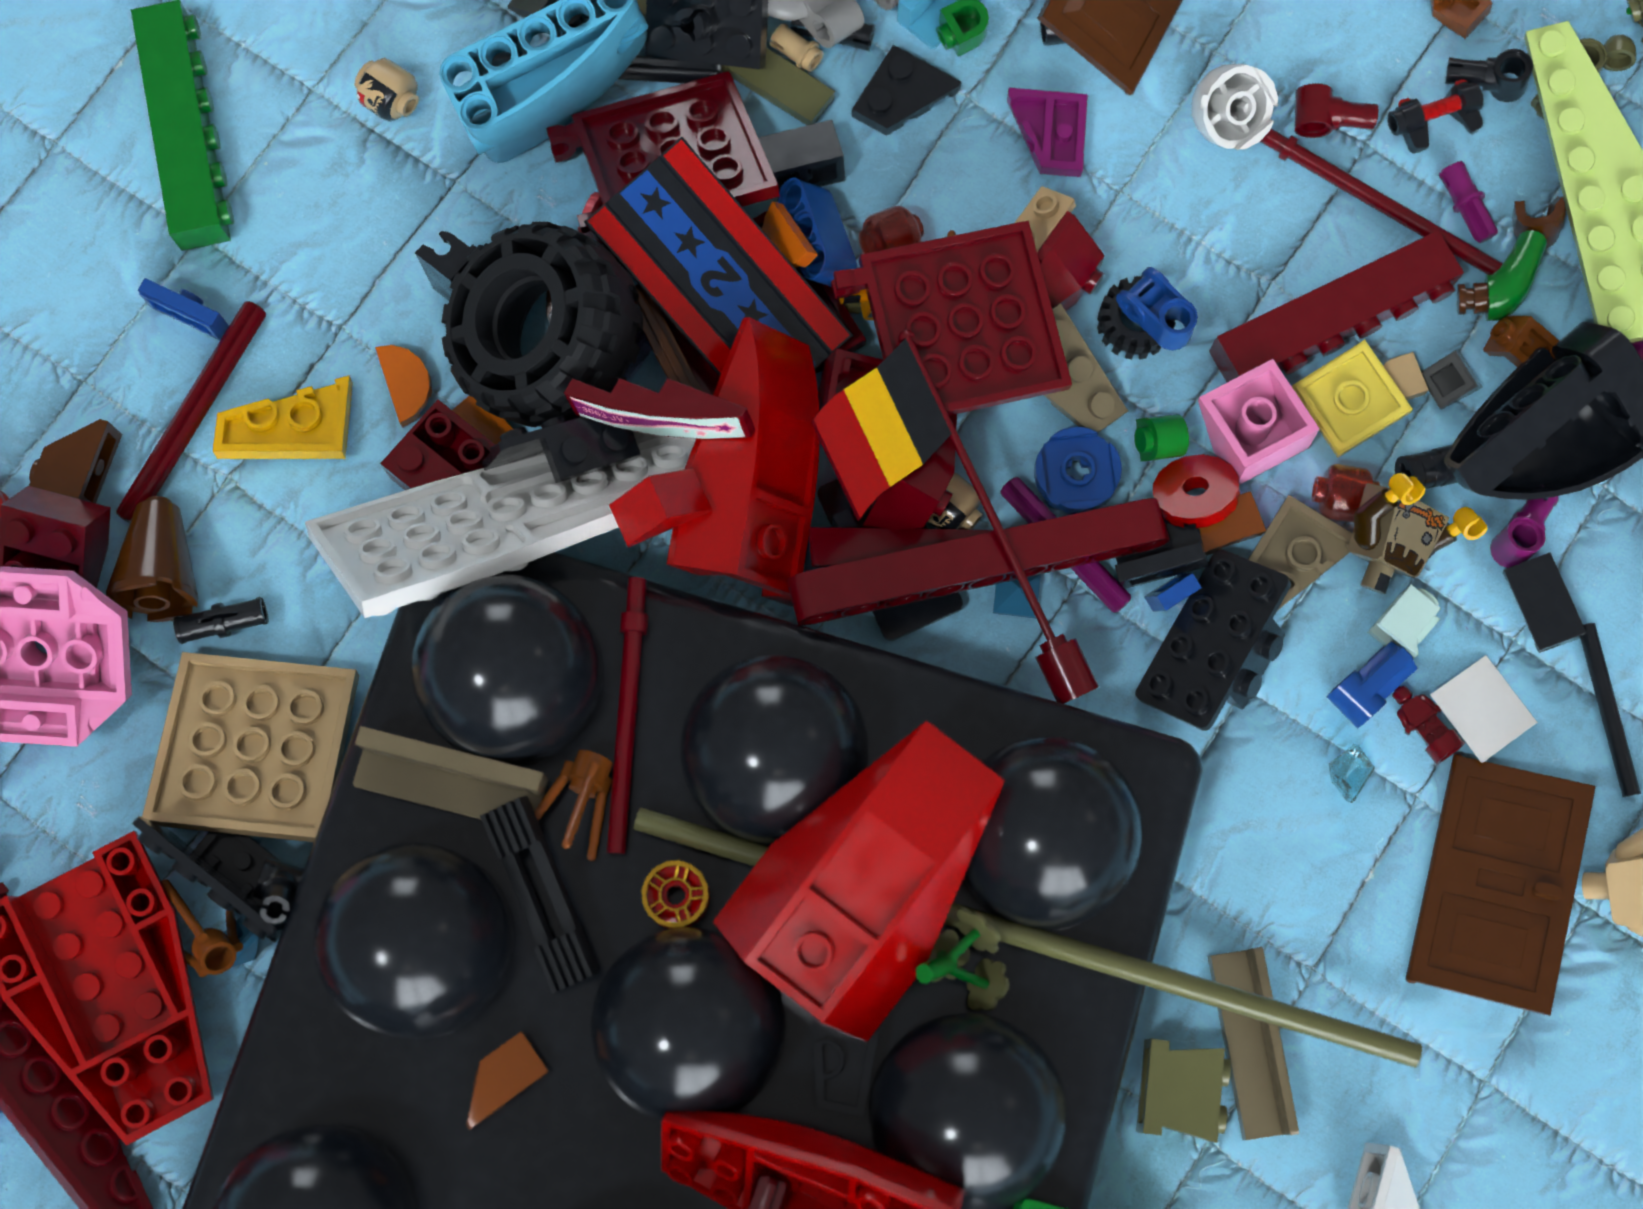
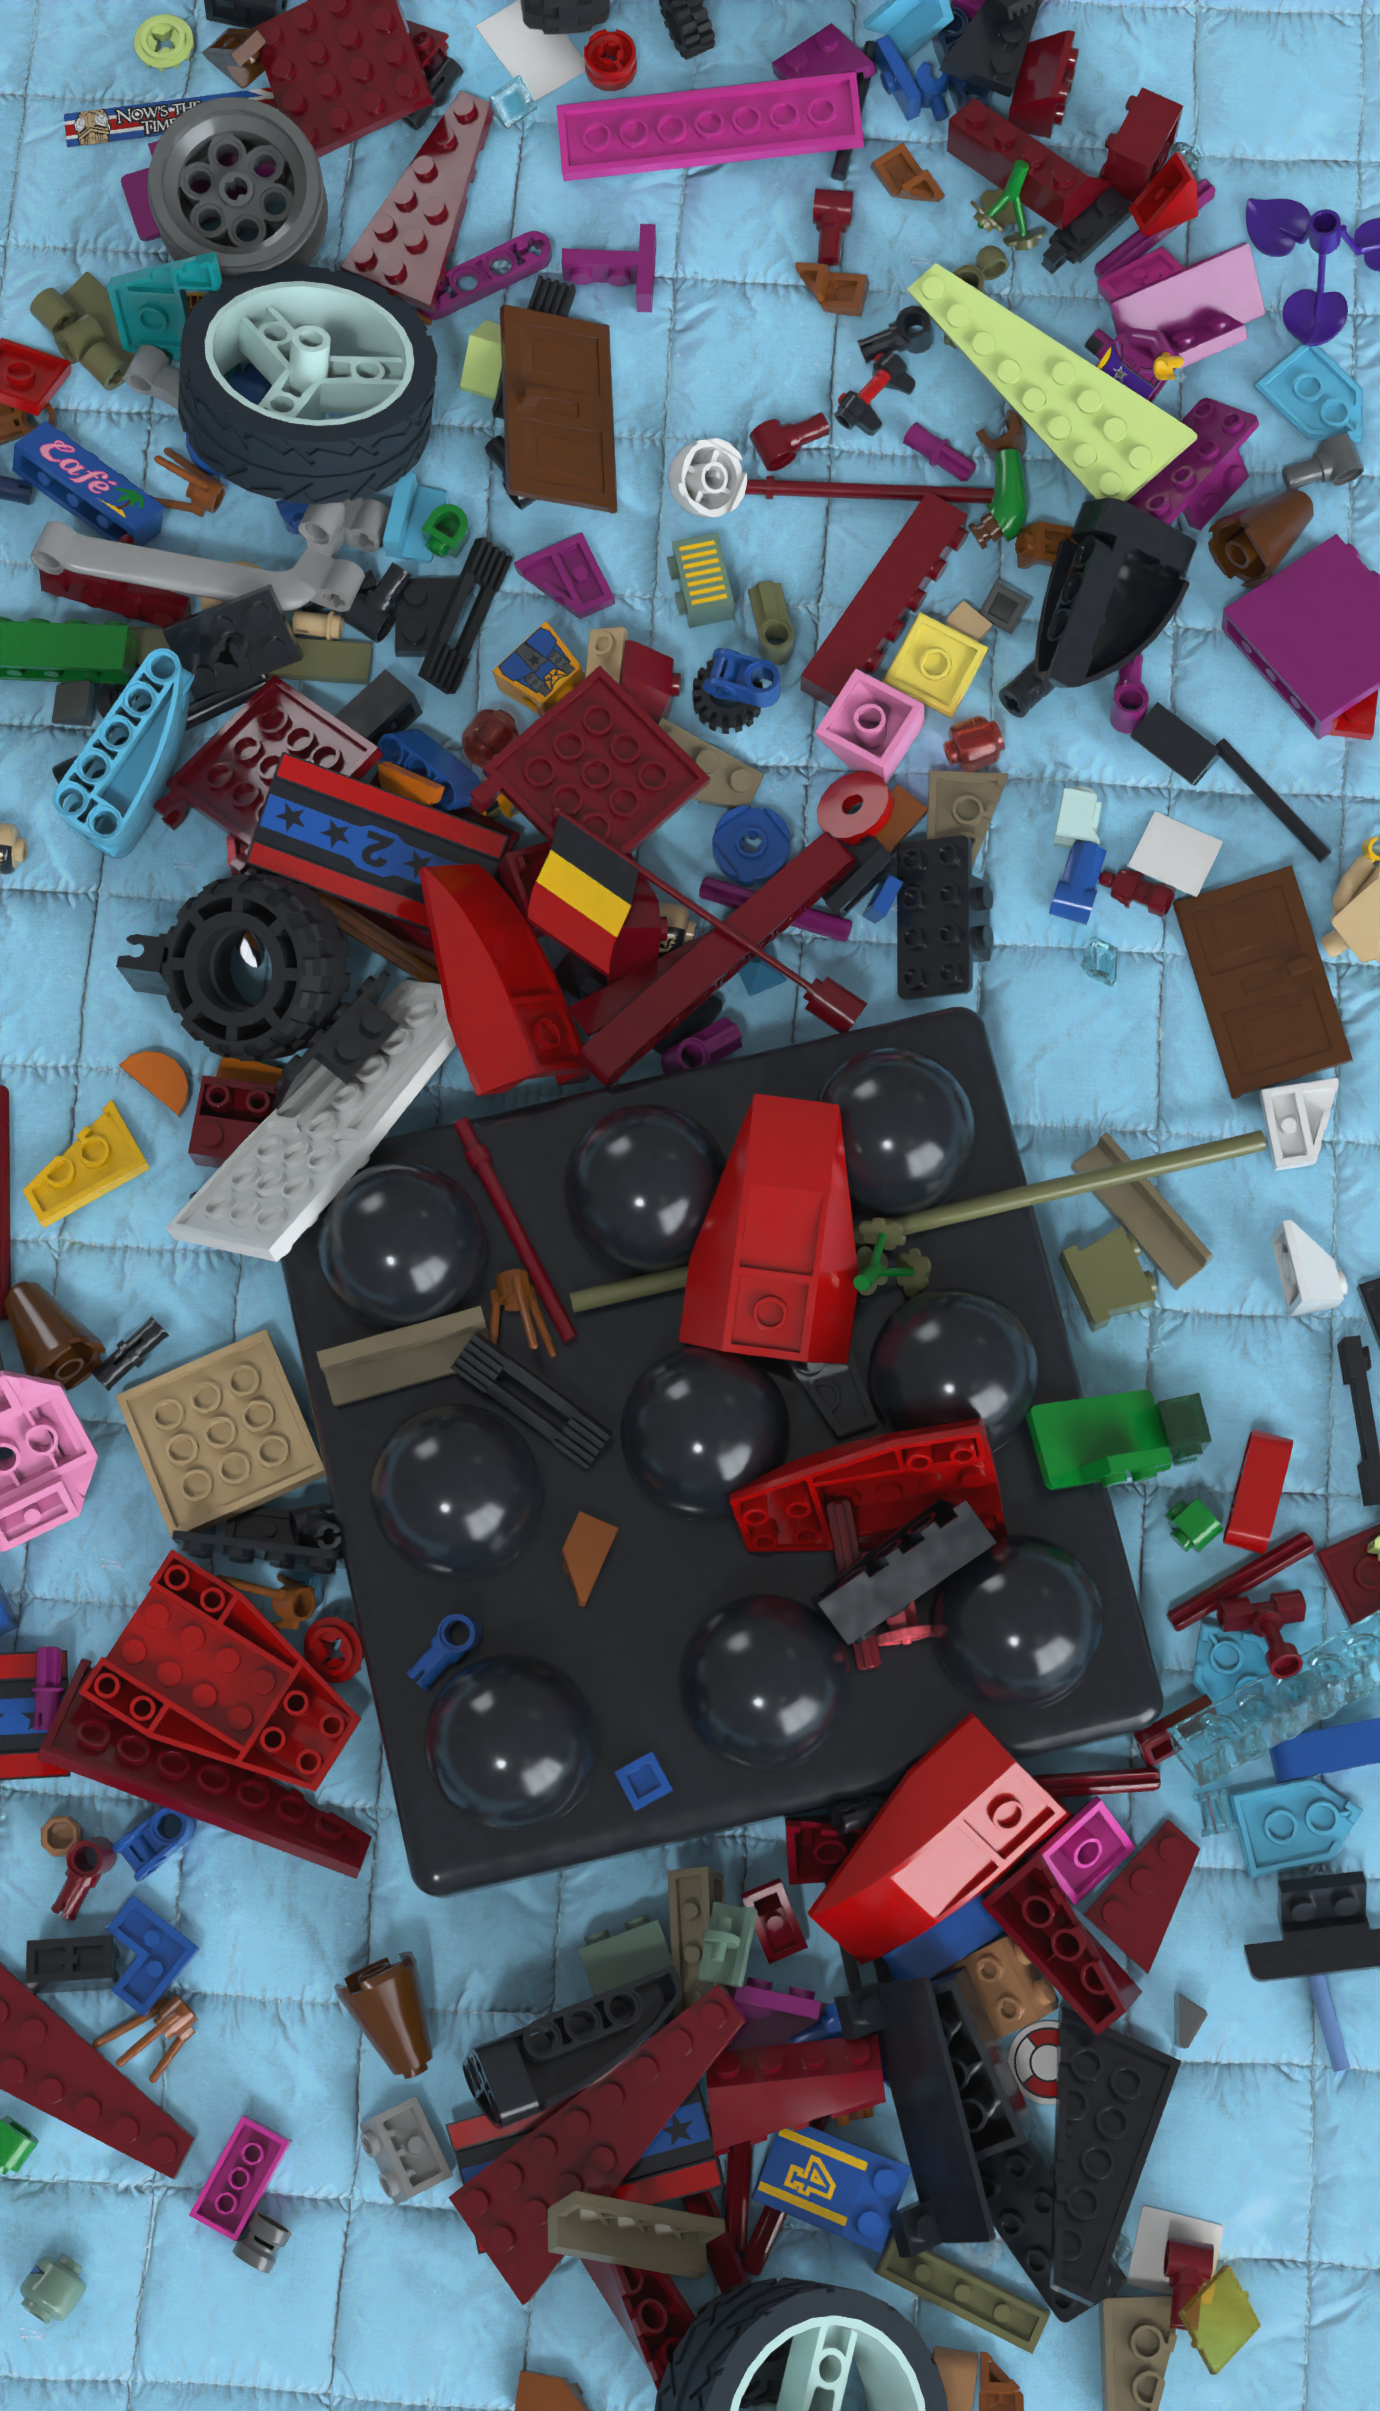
camera: 25 degrees left, 0 degrees up
dark red slope [564,378,756,439] -> none
red slope [609,468,712,548] -> none
wheel [642,860,710,929] -> none
green plate [1134,414,1189,462] -> none
torso [1349,473,1488,594] -> none
none -> red gear [304,1615,364,1683]
none -> black pin [344,562,412,643]
none -> blue pin [406,1613,483,1691]
none -> black container [418,537,513,695]
none -> torso [492,621,585,715]
none -> magenta piece [661,1016,743,1074]
none -> sand green brick [667,532,734,628]
none -> olive piece [748,580,794,666]
none -> white wing [1259,1078,1339,1171]

